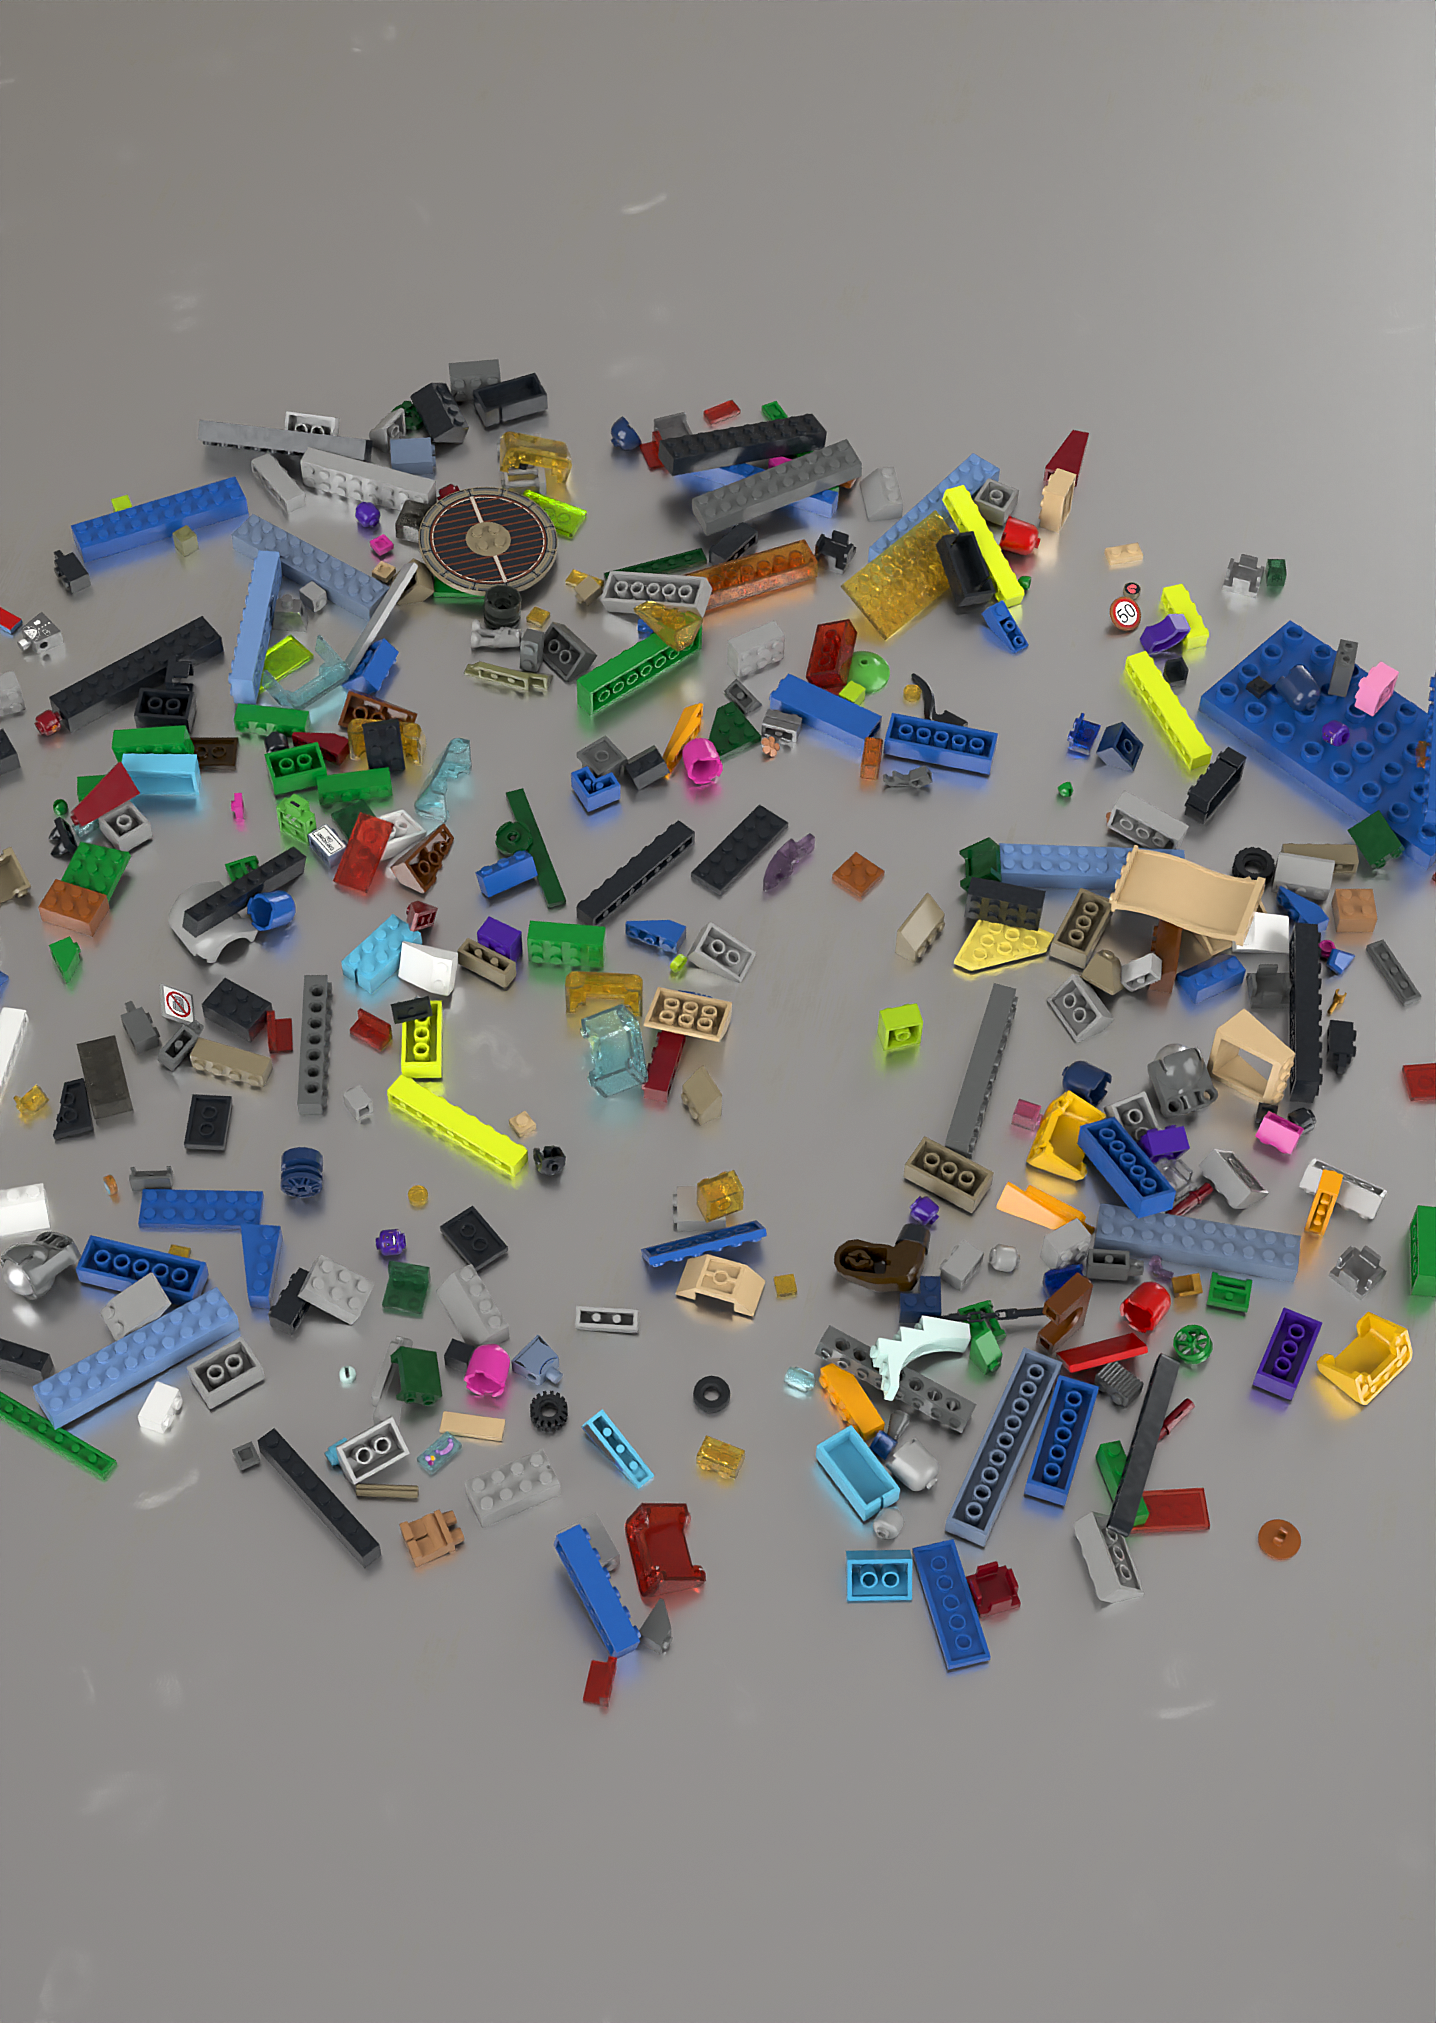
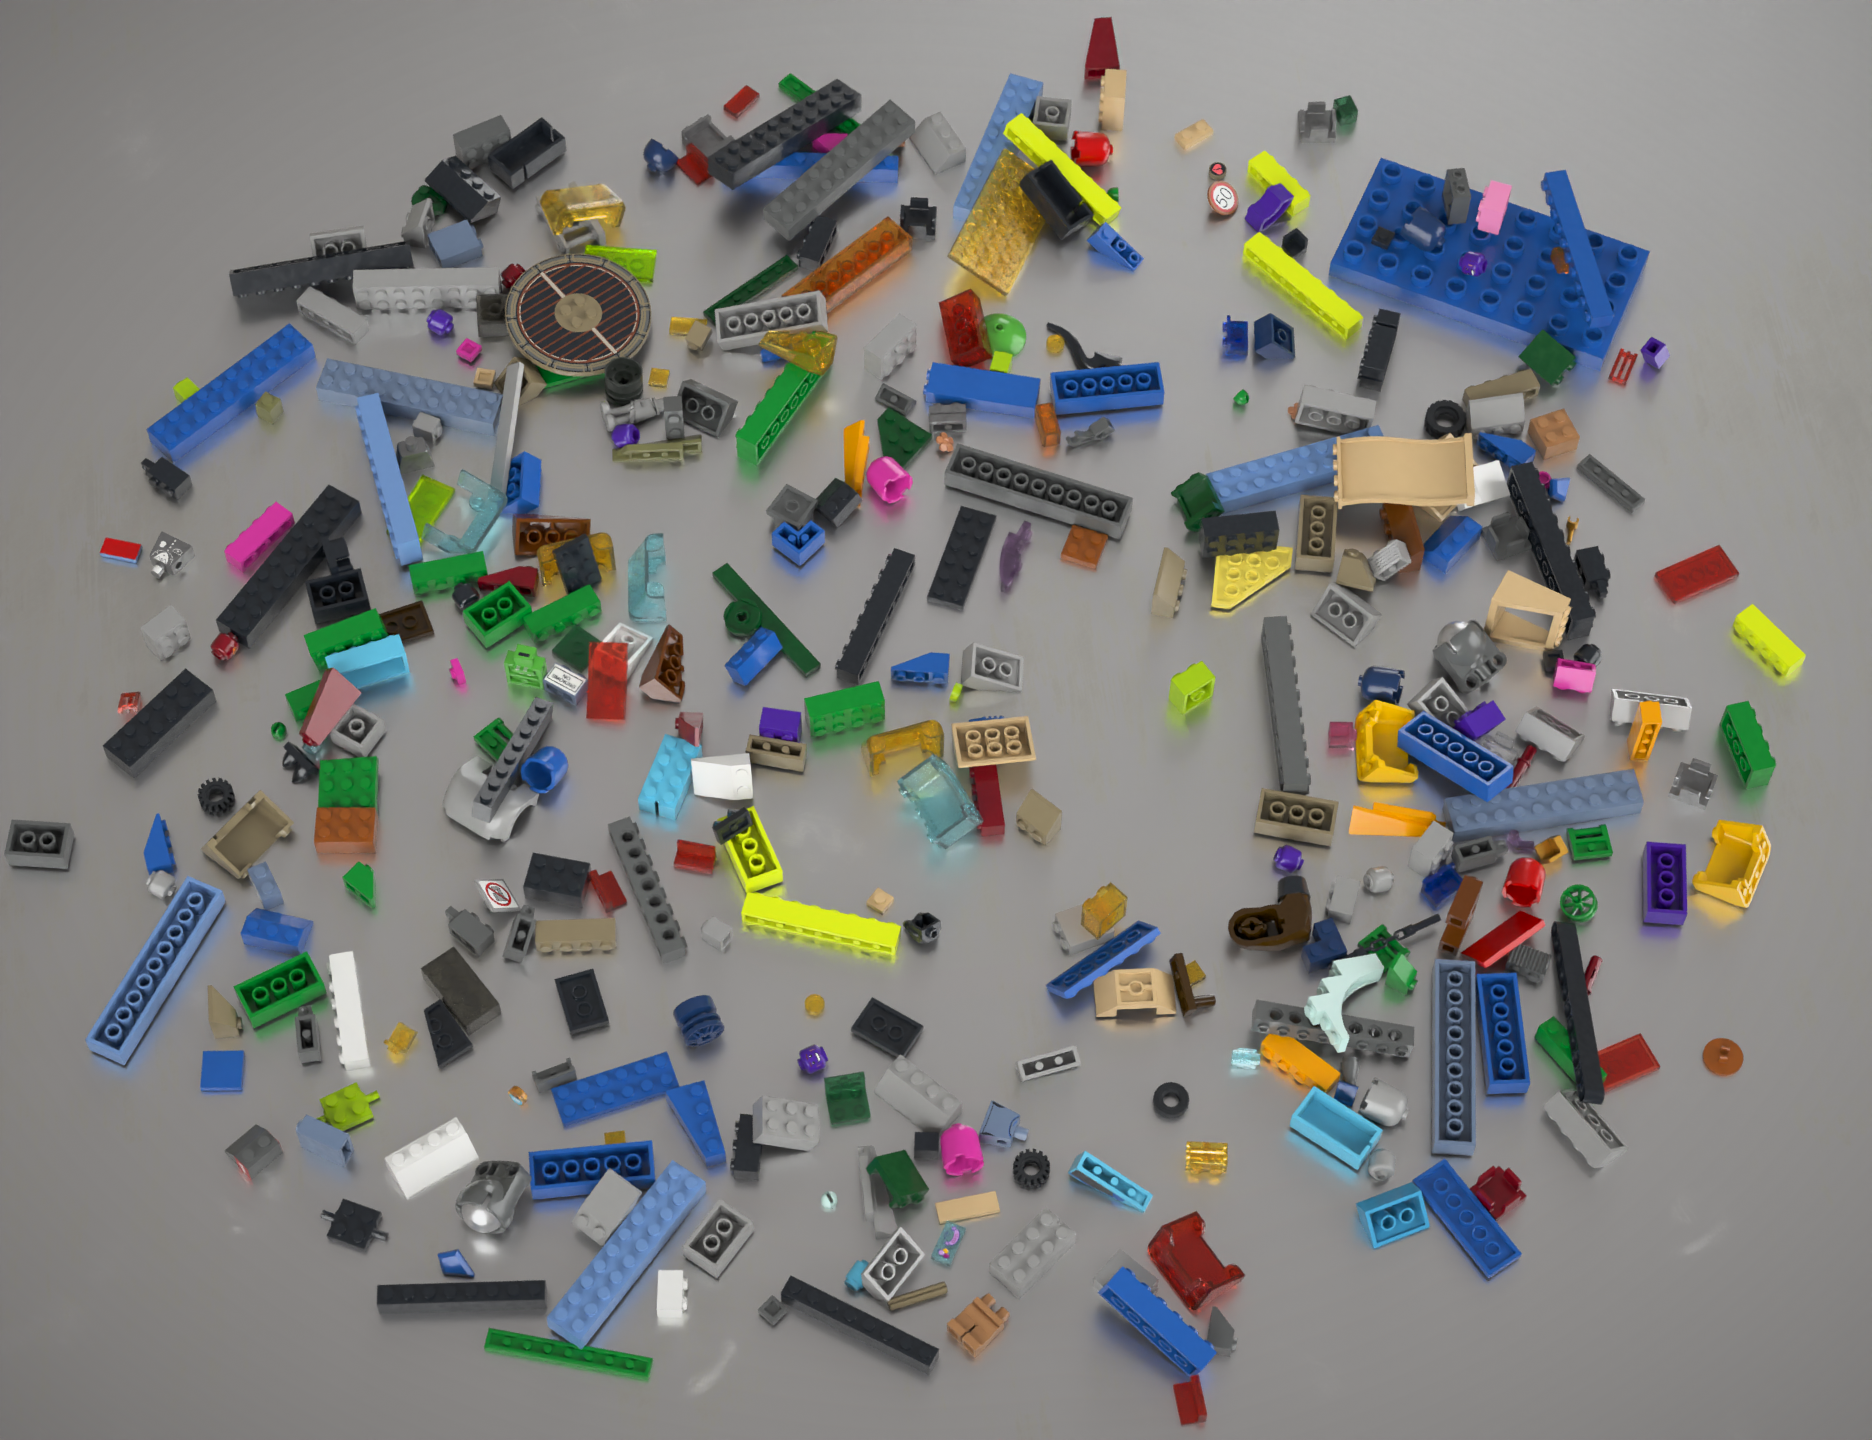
camera: 20 degrees left, 5 degrees up
none -> dark pink brick [224,502,295,573]
none -> dark purple head [611,424,640,448]
none -> dark grey brick [944,443,1133,539]
none -> dark brown piece [1169,953,1216,1017]

